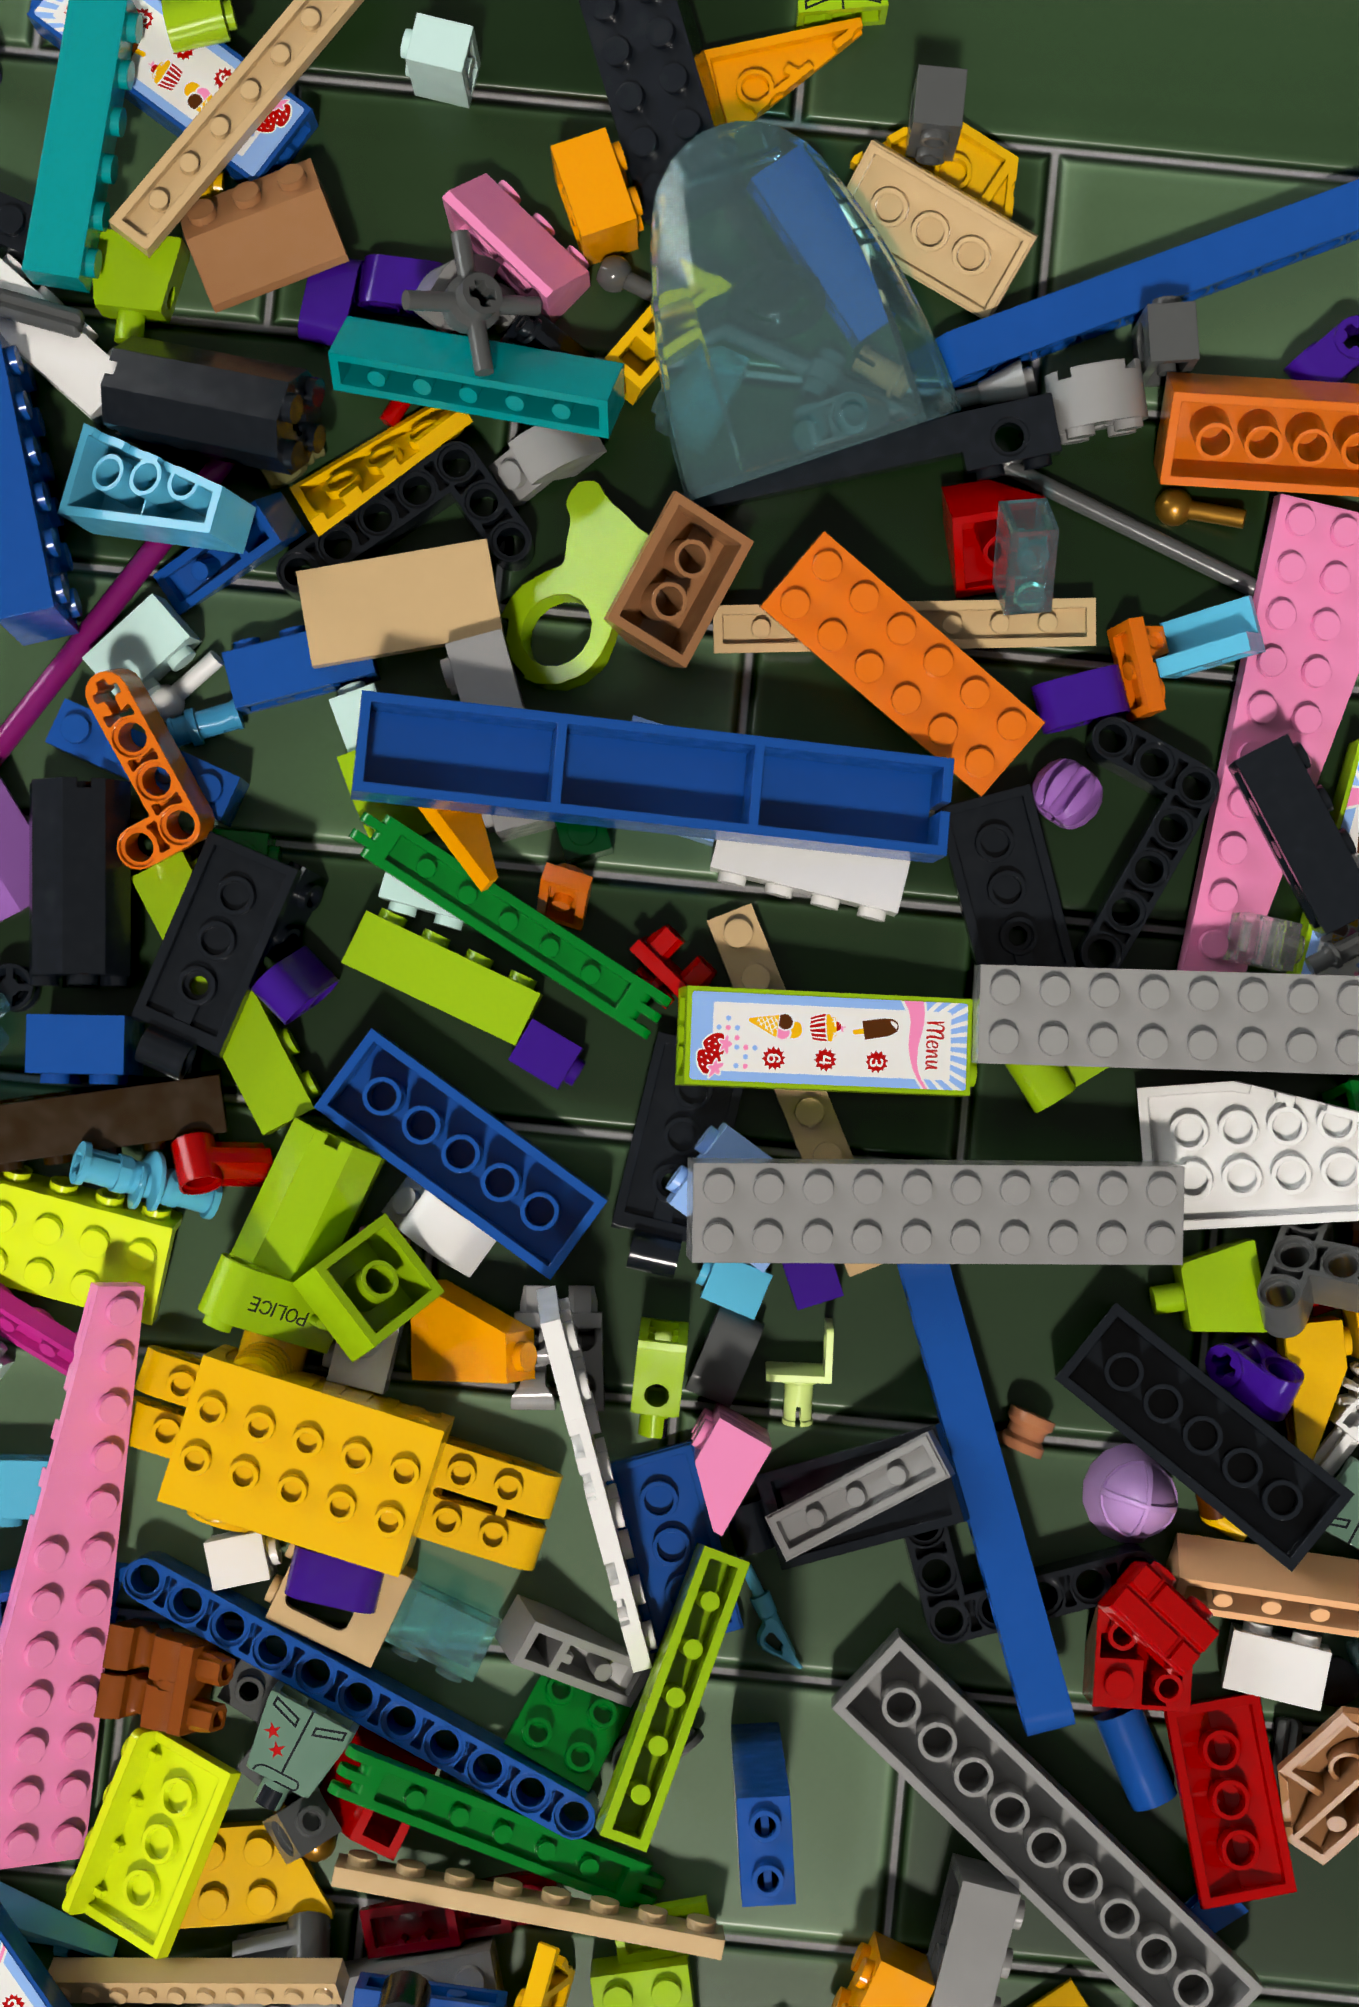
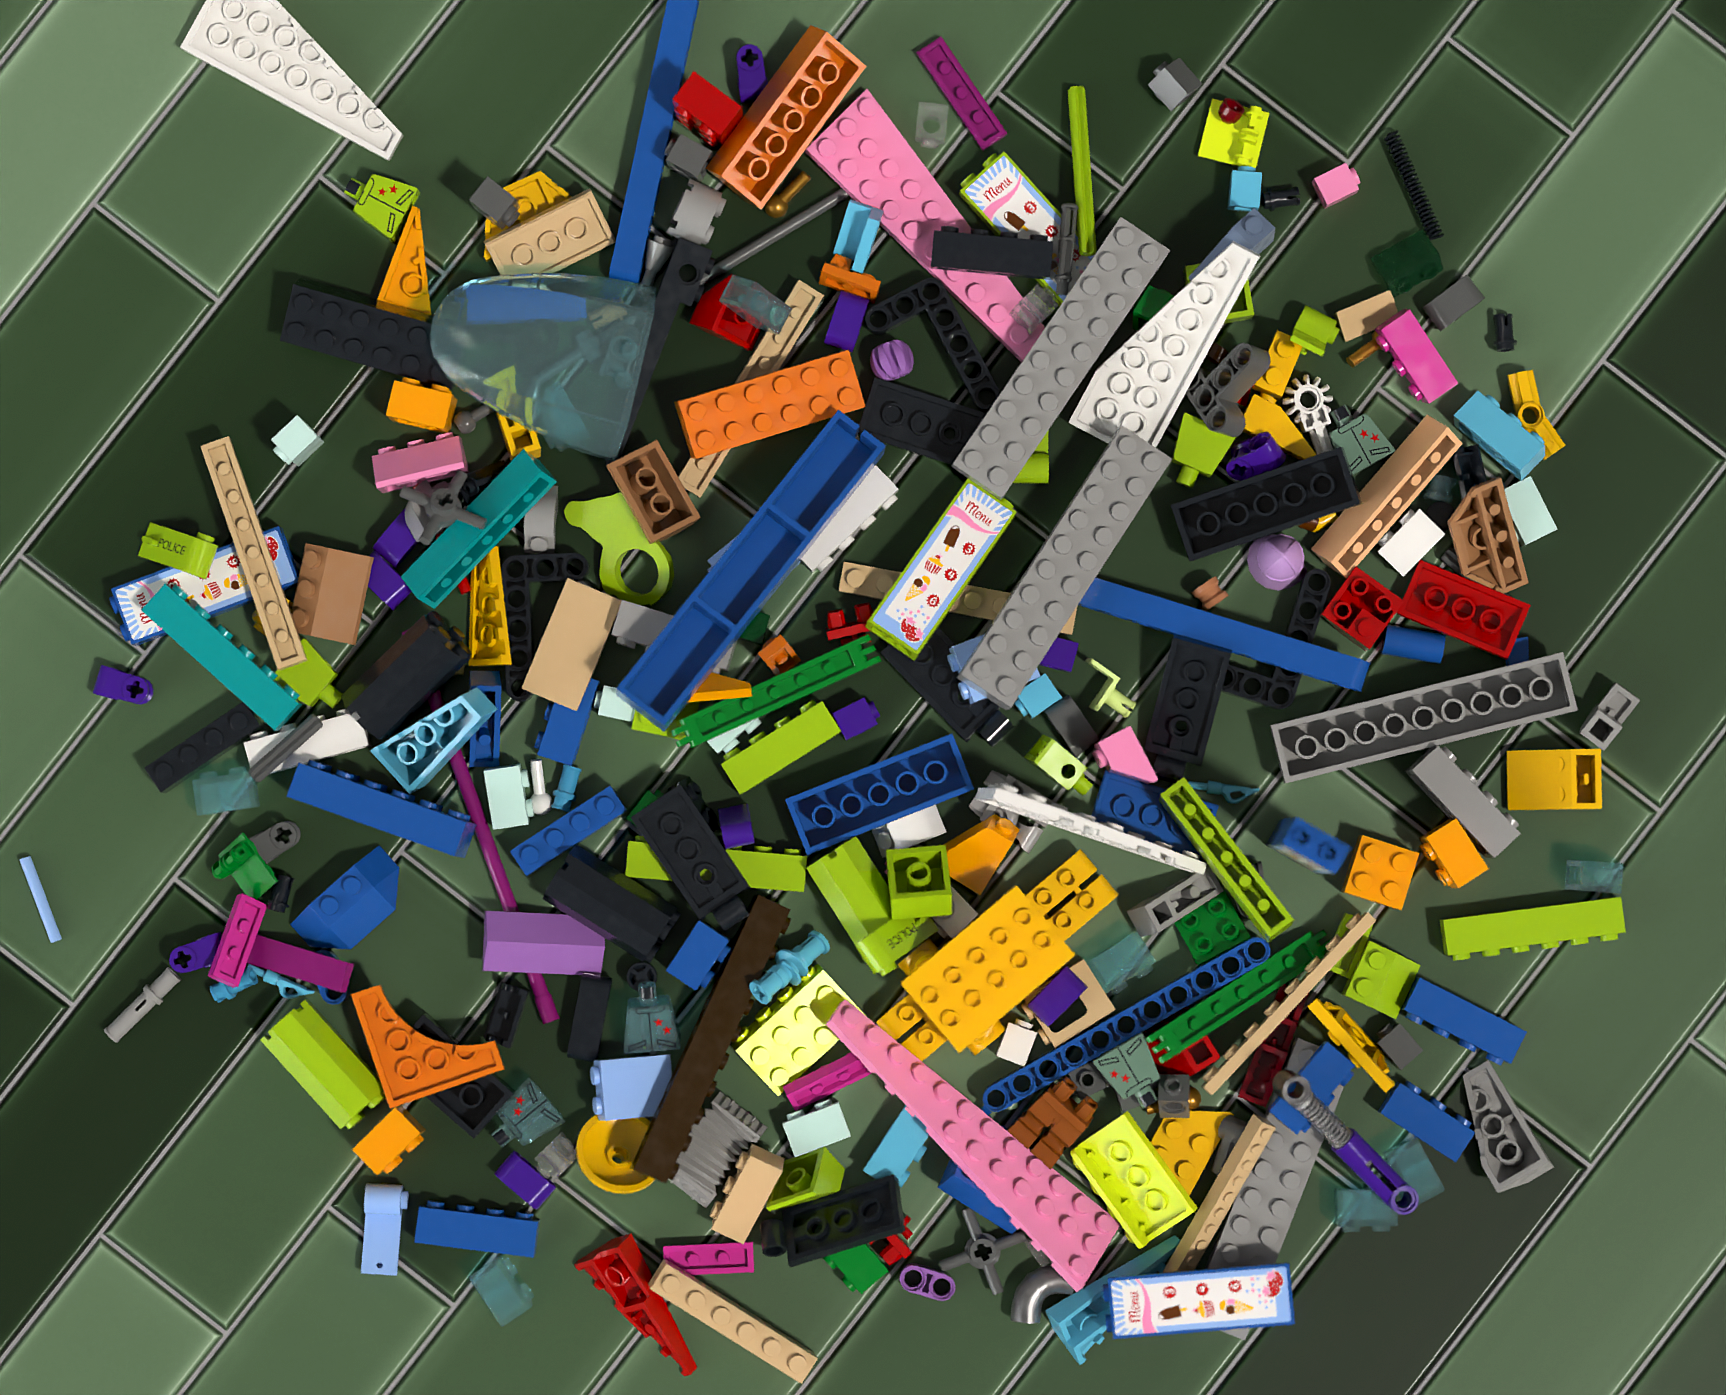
camera: 60 degrees left, 0 degrees up
orange beam [85,668,215,870] -> none
red piece [171,1132,273,1195] -> none
light grey tile [765,1429,955,1562] -> none
red brick [1097,1561,1219,1676] -> none
none -> red brick [672,71,743,149]
none -> light orange brick [1341,835,1419,910]

